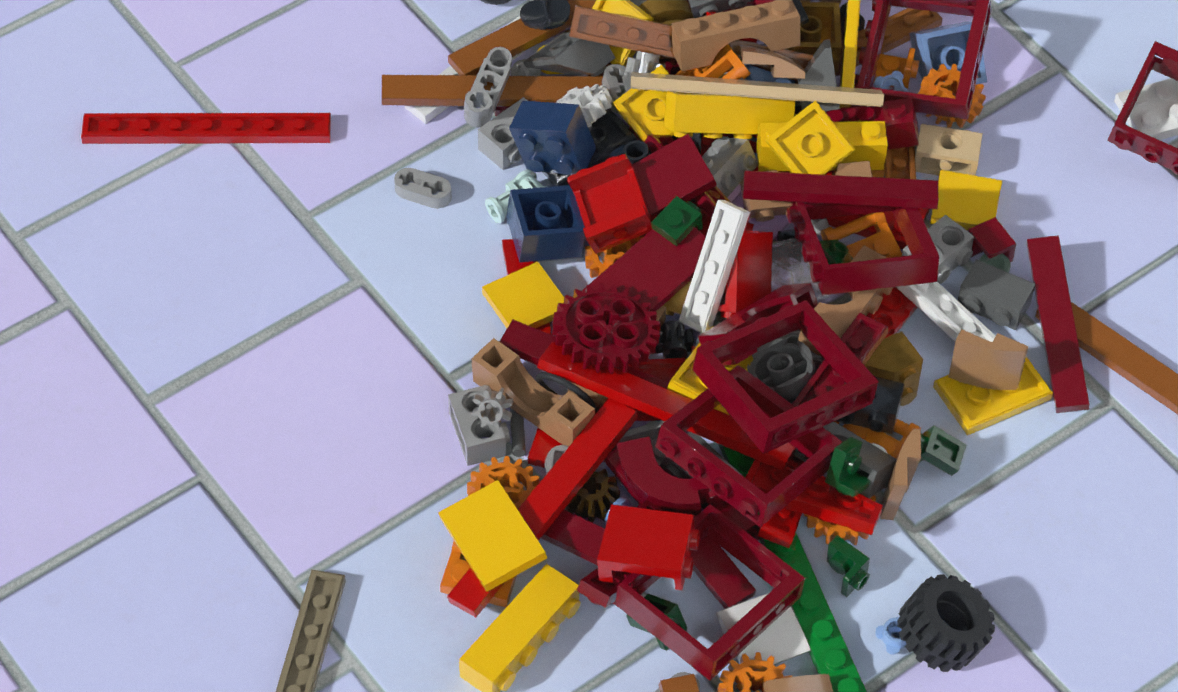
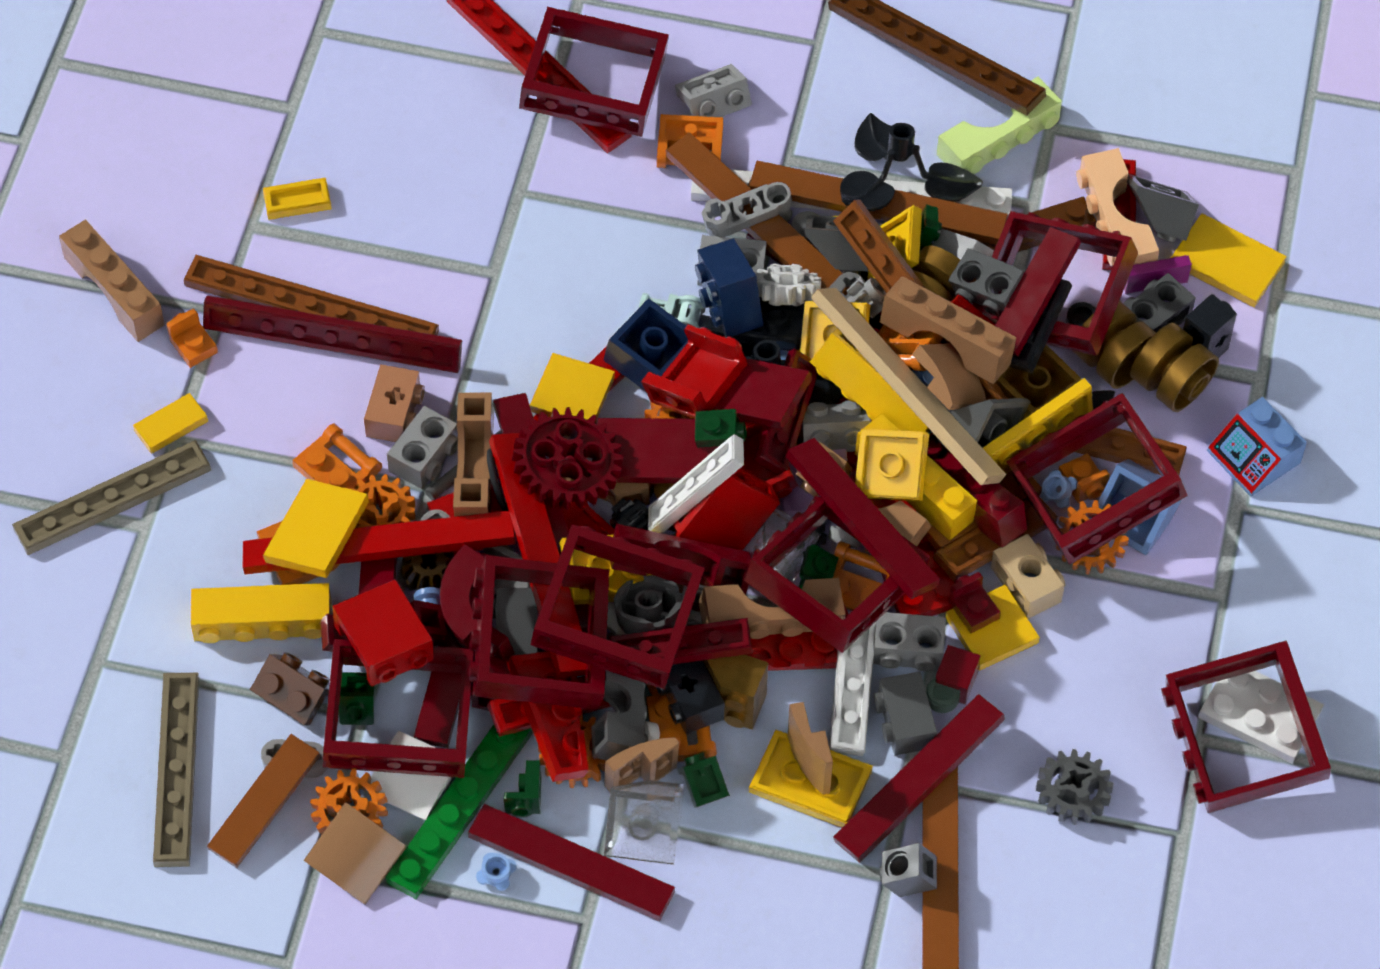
camera: 50 degrees right, 5 degrees up
light grey beam [394,168,452,209] -> none
light grey gear [471,386,514,430] -> none
dark green bracket [825,437,870,497] -> none
black tyre [897,574,995,672] -> none
none -> medium nougat arch [59,219,165,342]
none -> yellow tile [133,393,208,454]
none -> orange bracket [166,308,218,368]
none -> dark orange tile [184,254,439,335]
none -> dark red tile [203,295,462,373]
none -> reddish brown bracket [250,652,330,726]
none -> yellow tile [263,177,332,220]
none -> orange plate [292,423,382,490]
none -> nougat brick [364,364,425,442]
none -> dark red tile [468,804,675,922]
none -> dark red window [519,6,669,137]
none -> clear slope [604,780,685,865]
none -> orange plate [657,114,724,168]
none -> light grey bracket [675,64,752,117]
none -> dark grey brick [879,843,937,897]
none -> dark red bracket [949,572,1001,633]
none -> dark grey gear [1036,749,1113,825]

